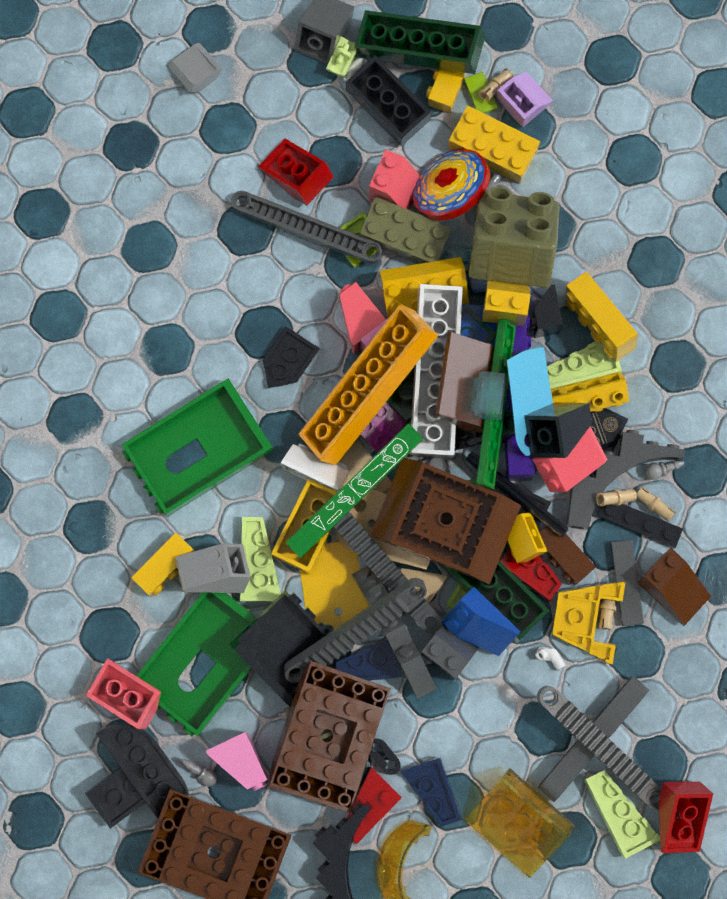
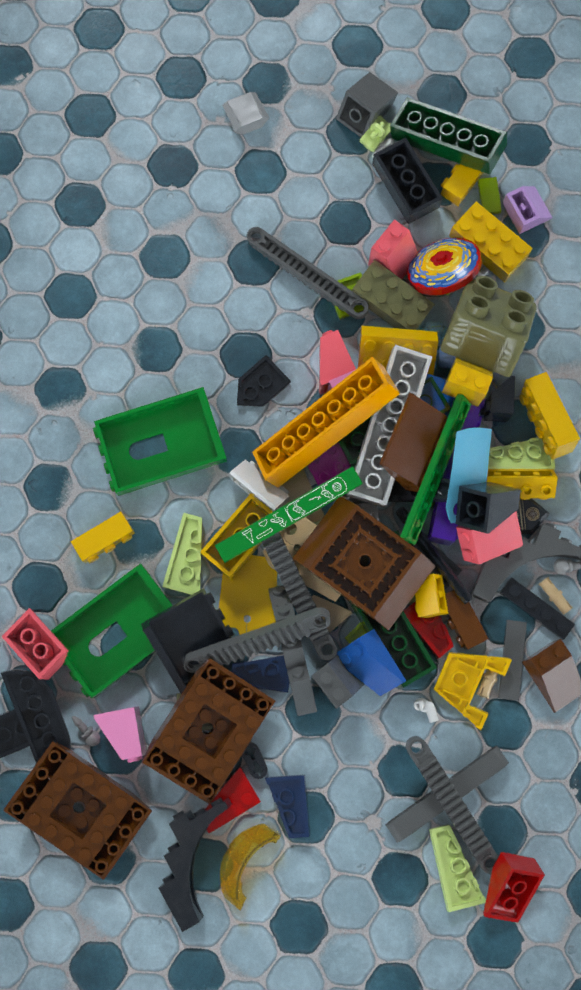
camera: 10 degrees right, 0 degrees up
light grey slope [176,543,251,593] -> none
red slope [258,138,334,206] -> none
clear yellow slope [465,768,575,878] -> none
clear light blue brick [471,371,506,421] -> none
tan pin [479,68,514,102] -> none
tan pin [596,488,637,506] -> none

